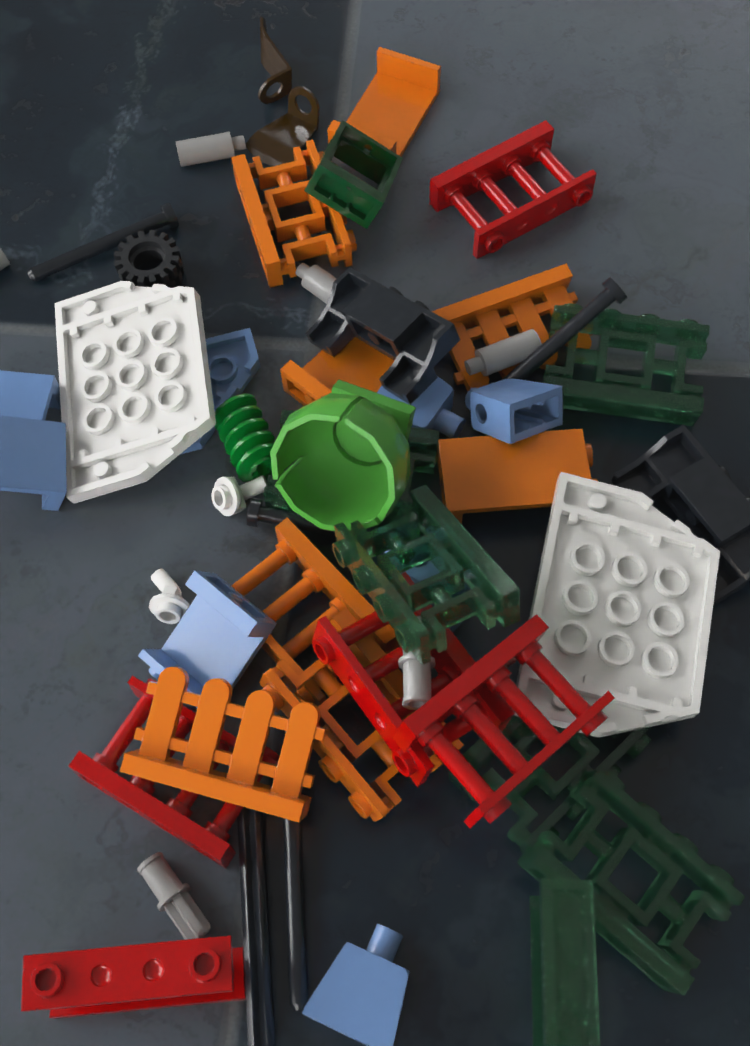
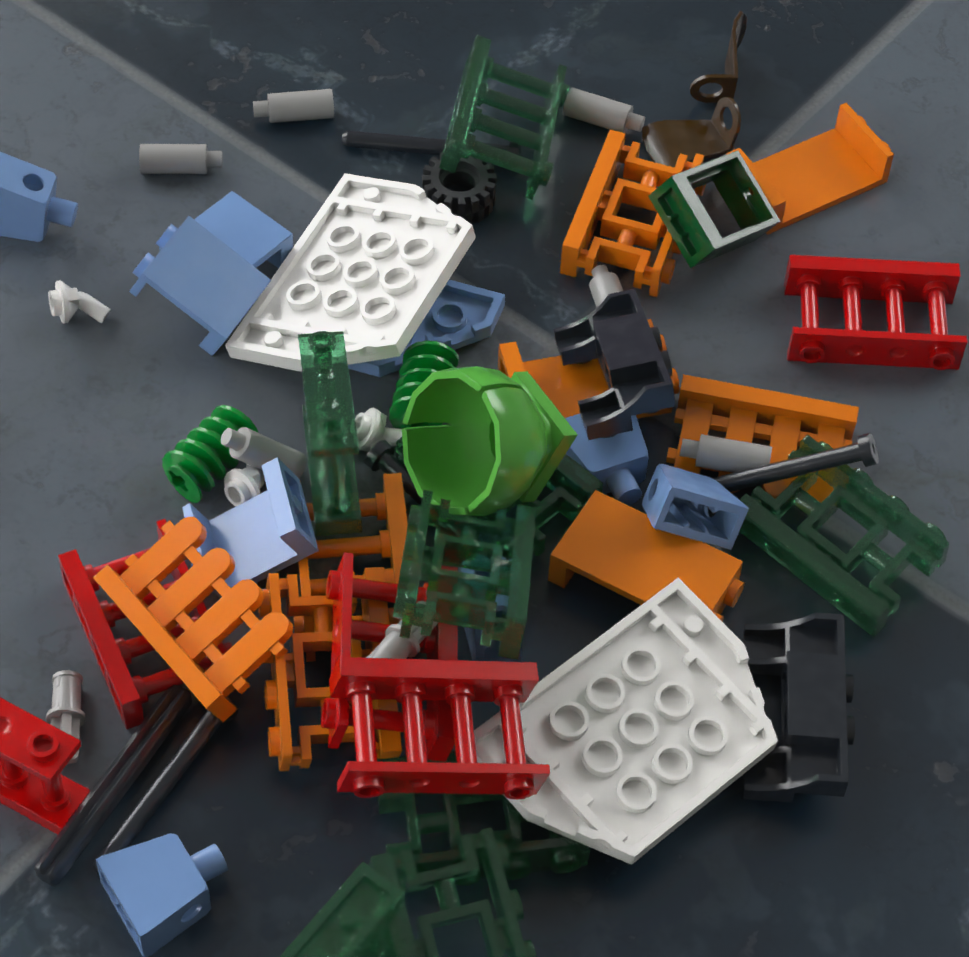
camera: 30 degrees right, 10 degrees down
none -> green piece [162,405,259,503]
none -> light grey cylinder [221,427,307,479]
none -> clear green fence [298,331,362,536]
none -> clear green fence [439,35,570,200]

